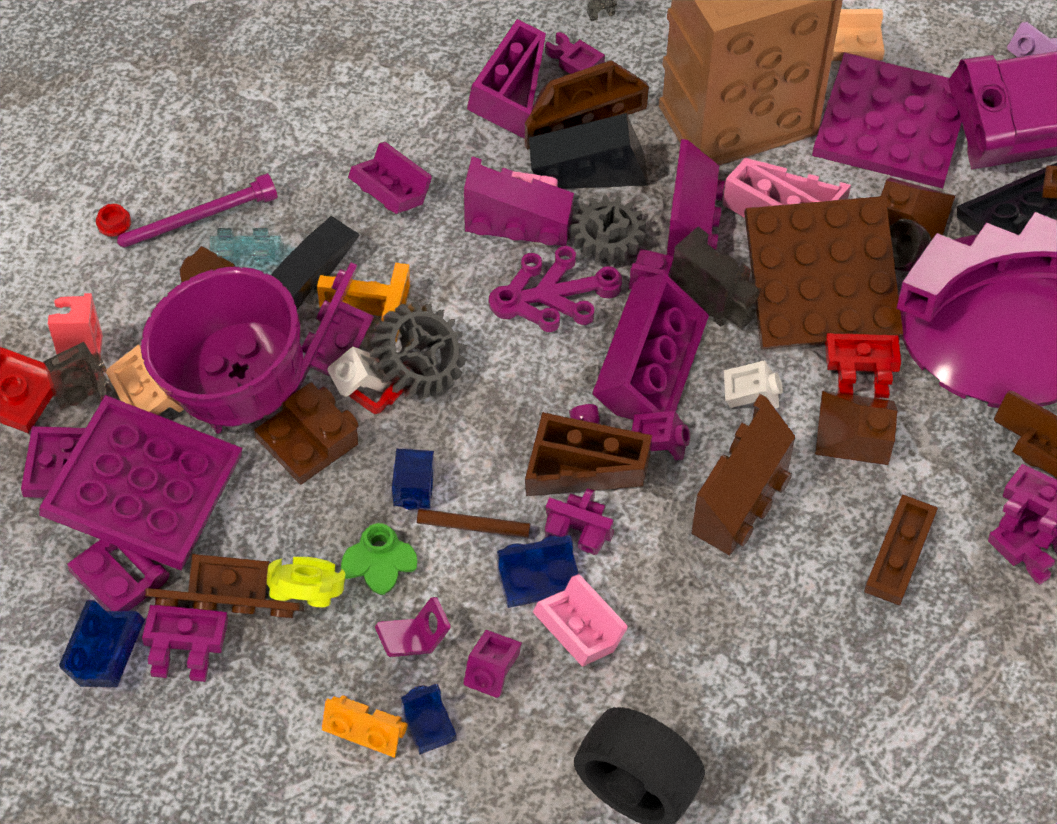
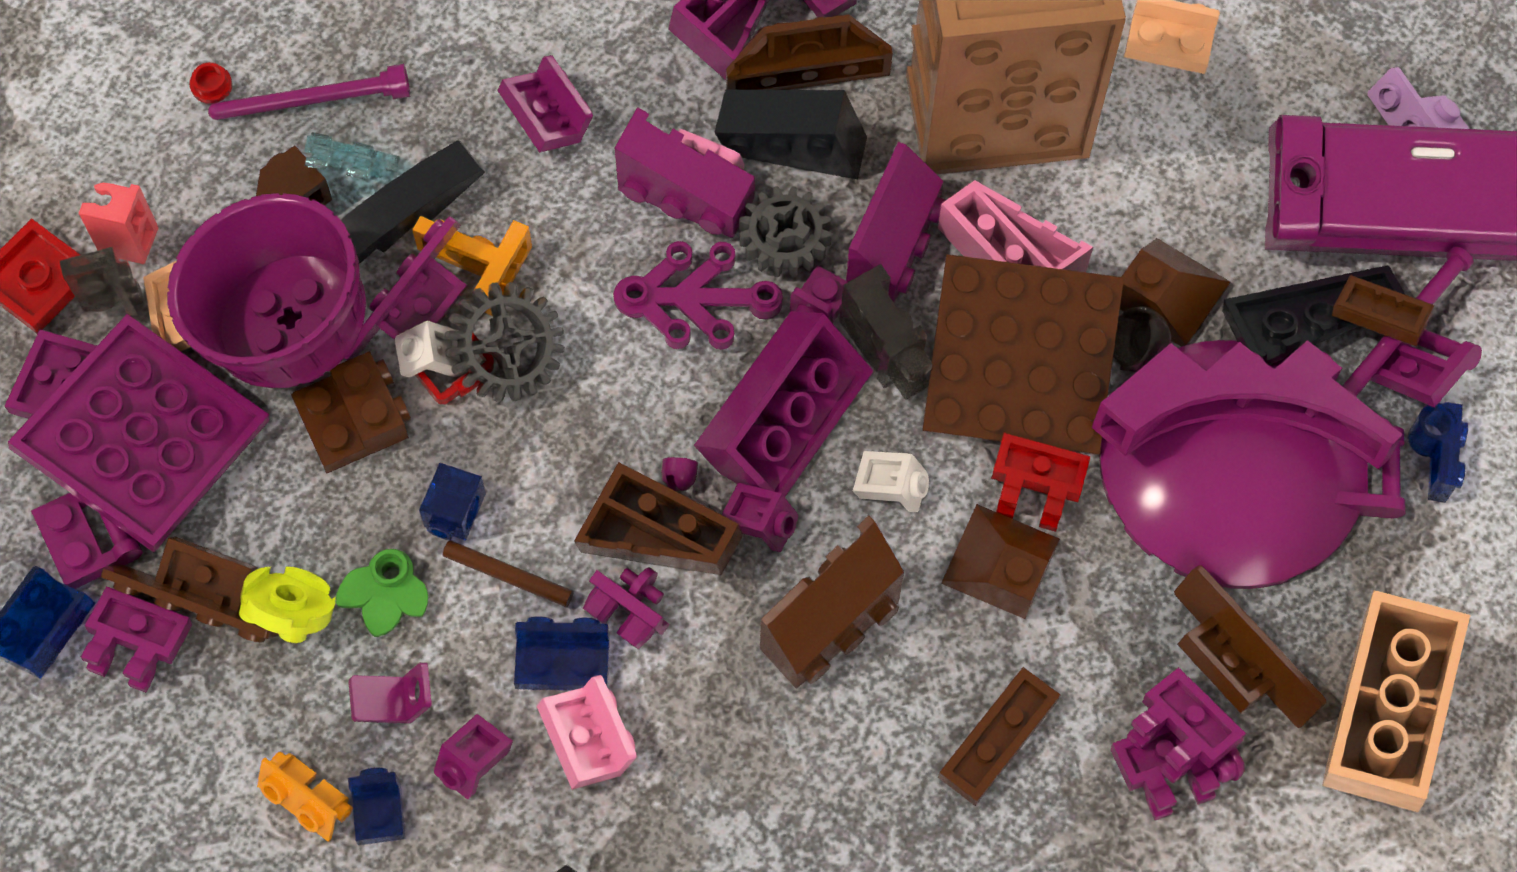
camera: 15 degrees right, 10 degrees up
magenta plate [812,52,962,189] -> none

